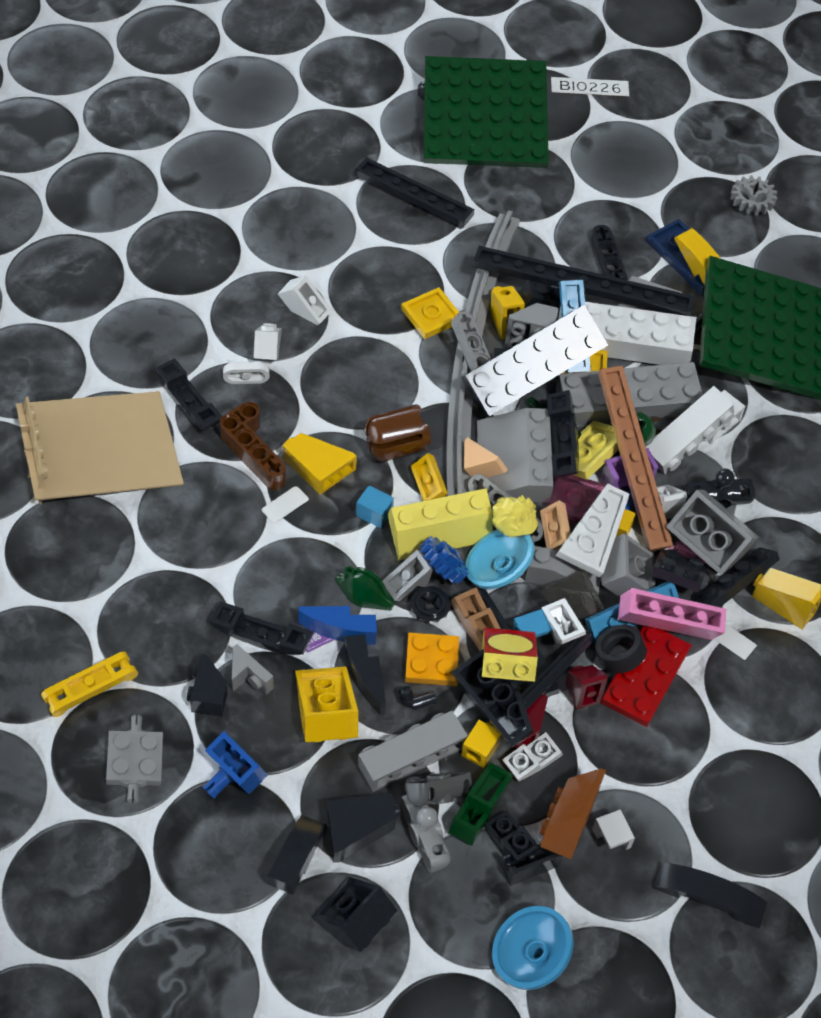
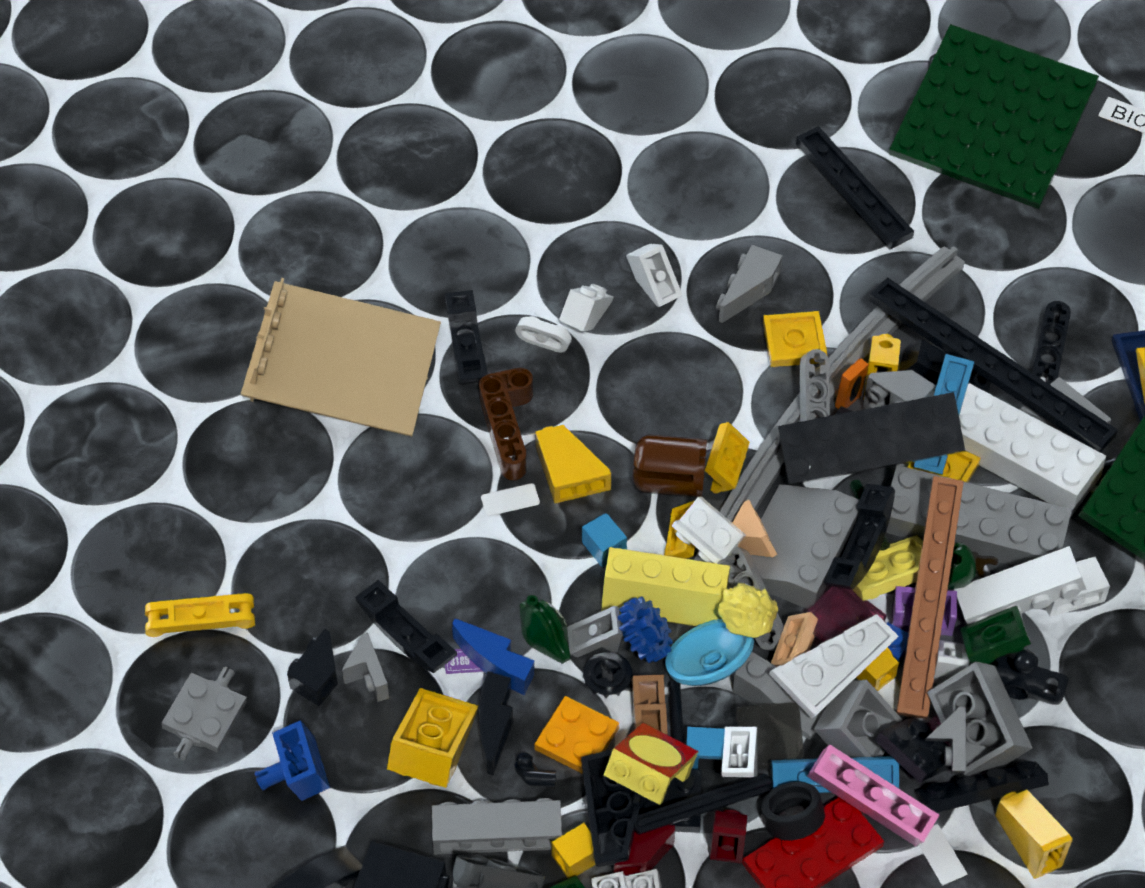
camera: 30 degrees right, 0 degrees up
none -> white bracket [672,496,746,564]
none -> yellow bracket [705,422,750,494]
none -> light grey slope [716,245,783,323]
none -> orange tile [835,358,869,410]
none -> light grey slope [925,707,966,774]
none -> dark green plate [960,605,1031,664]

